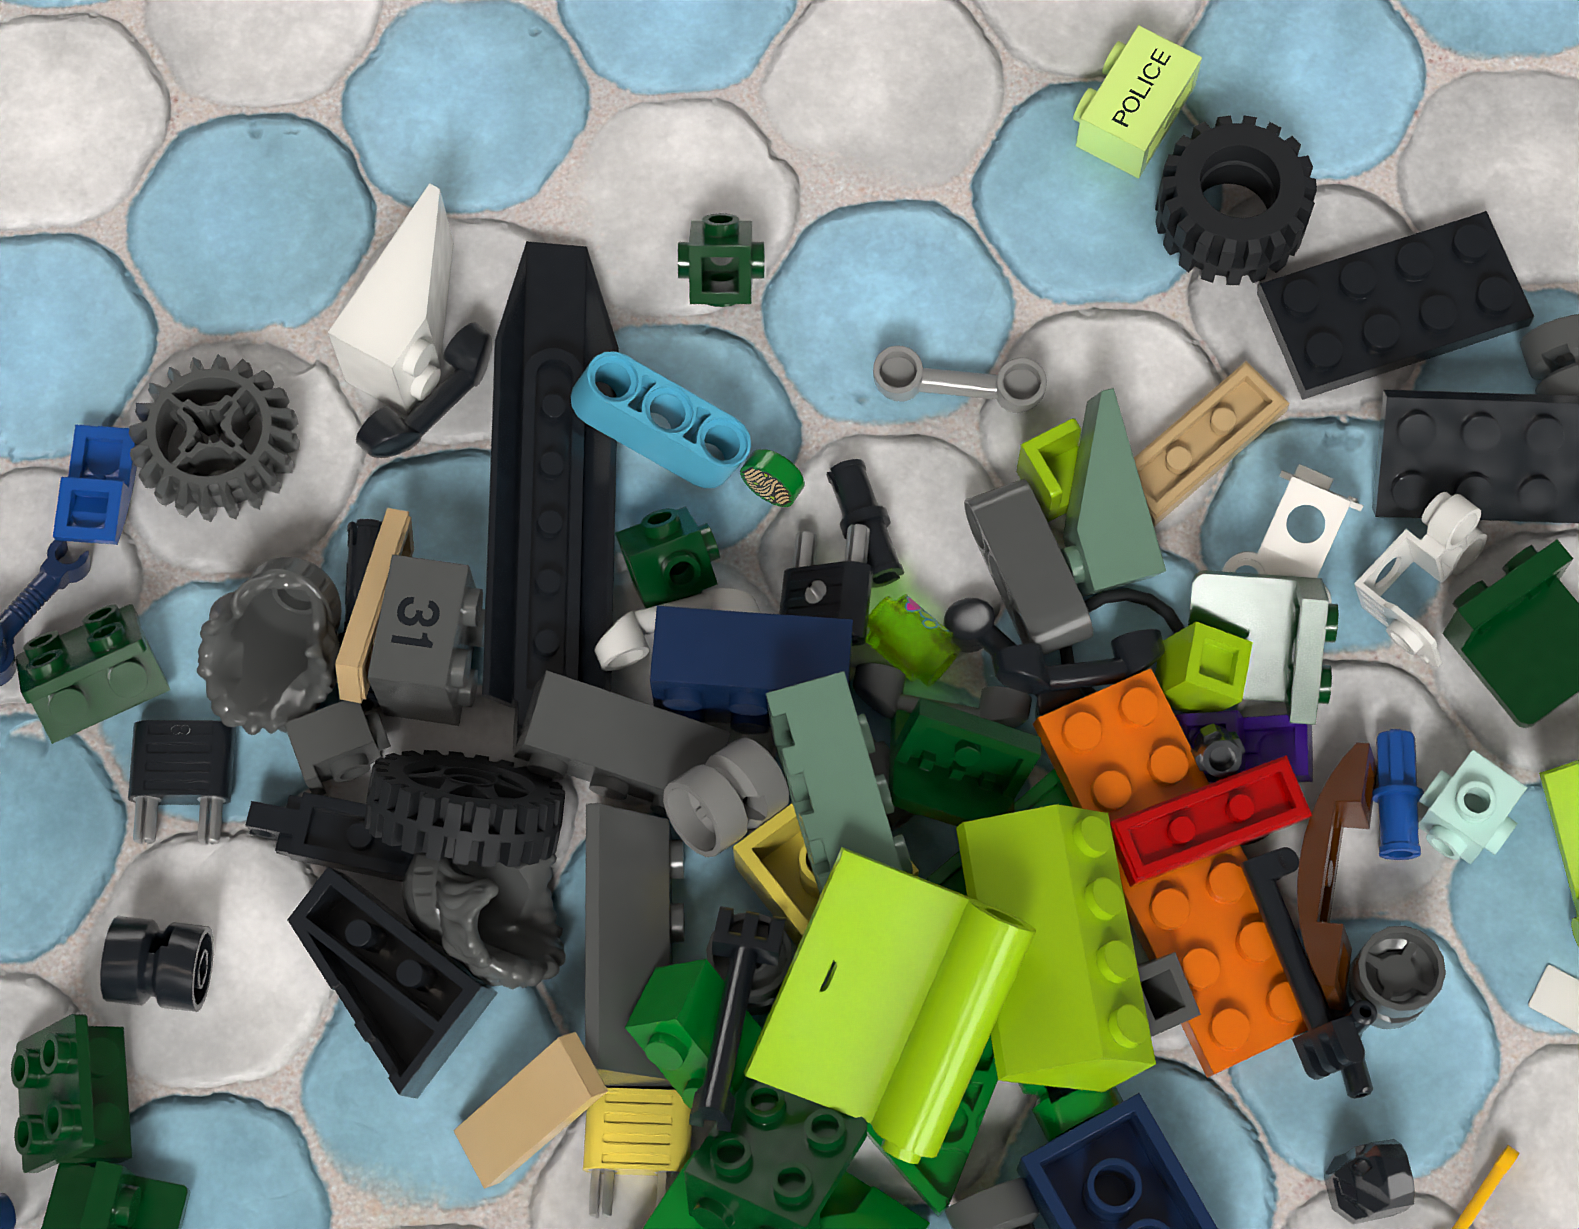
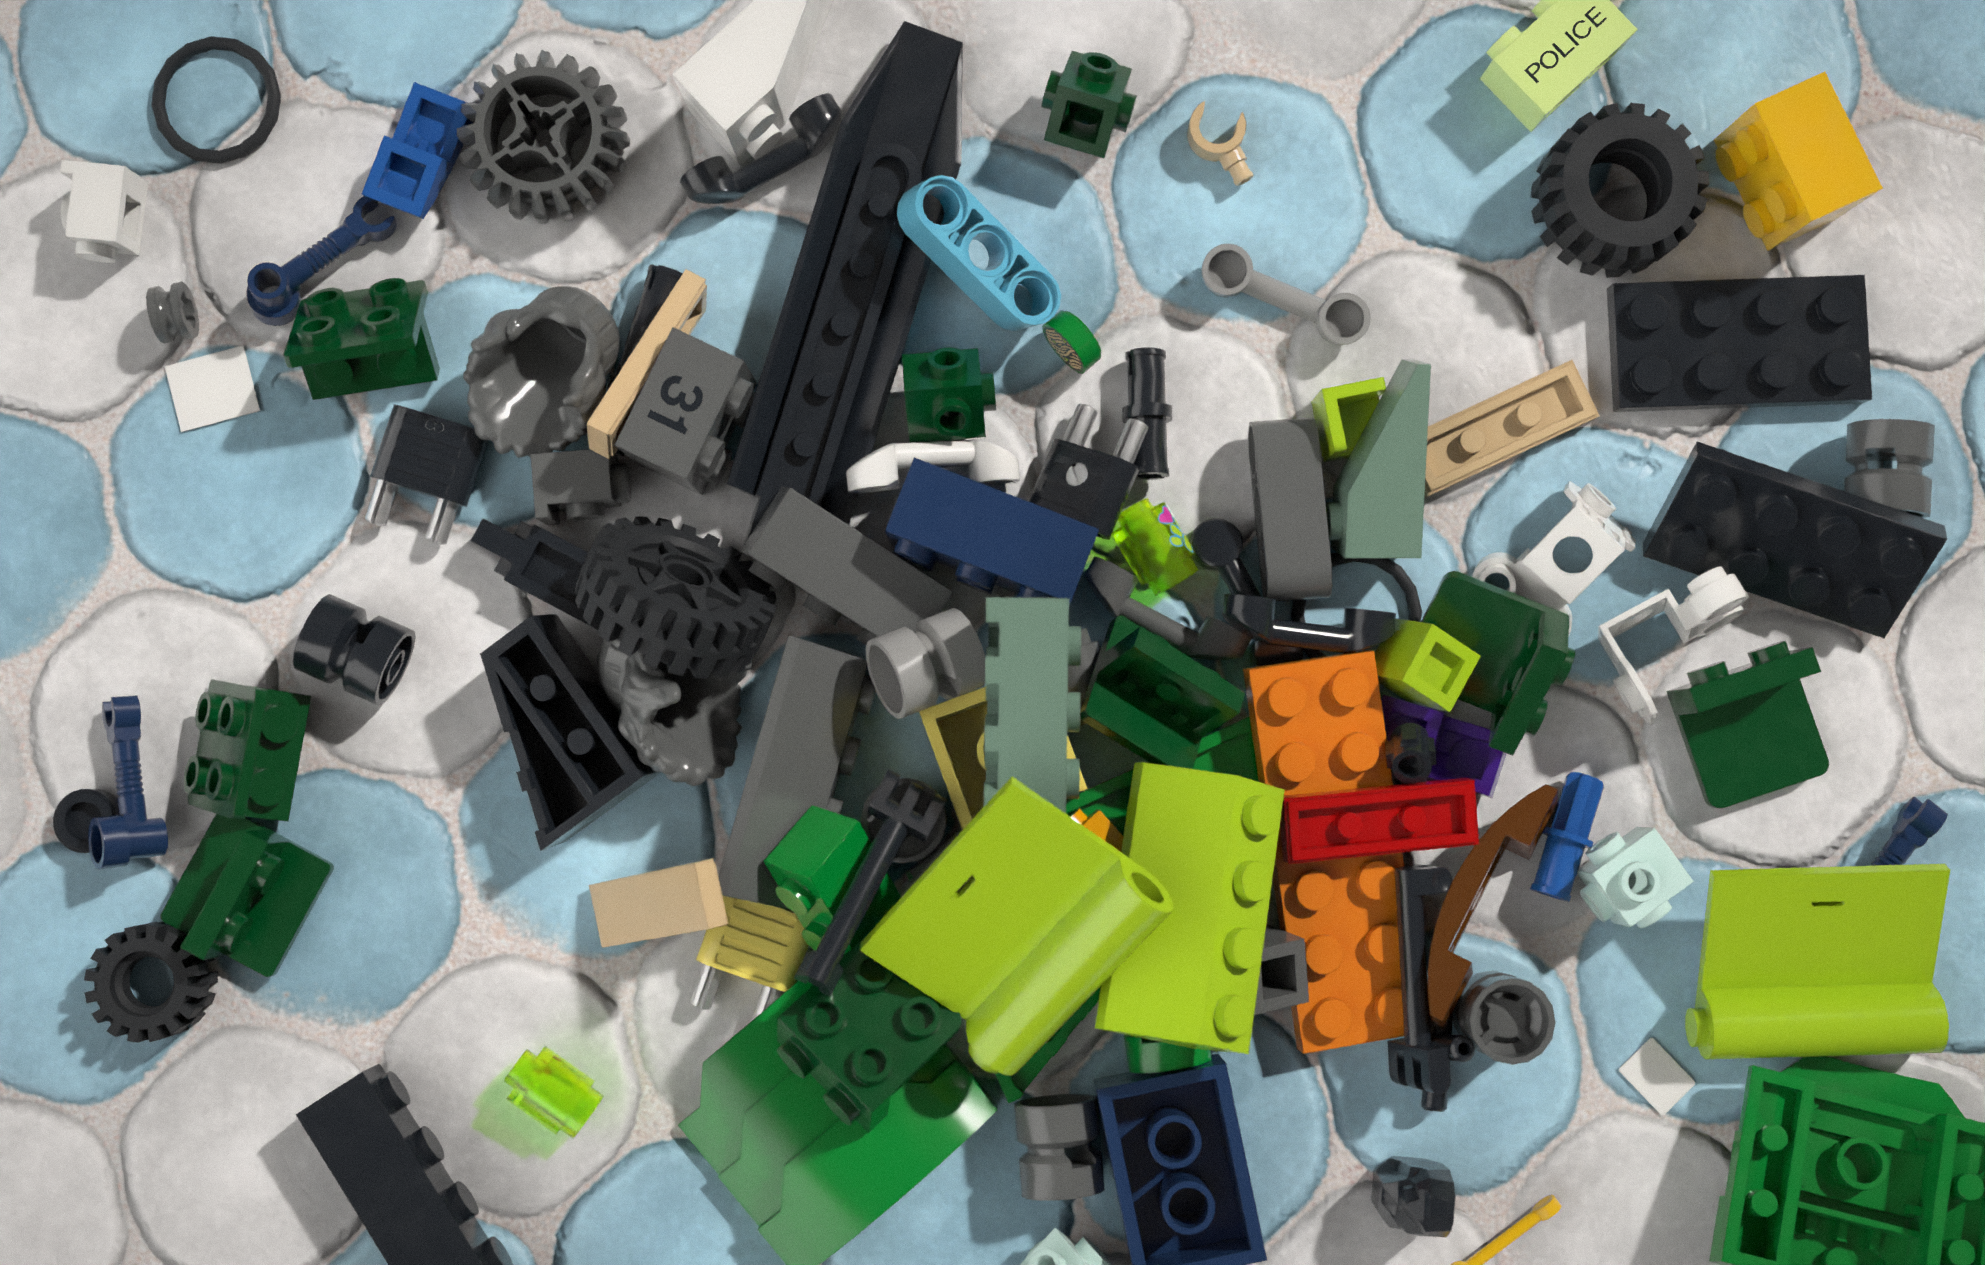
camera: 15 degrees right, 15 degrees up
none -> tan piece [1187,101,1253,186]
none -> yellow brick [1713,71,1883,251]

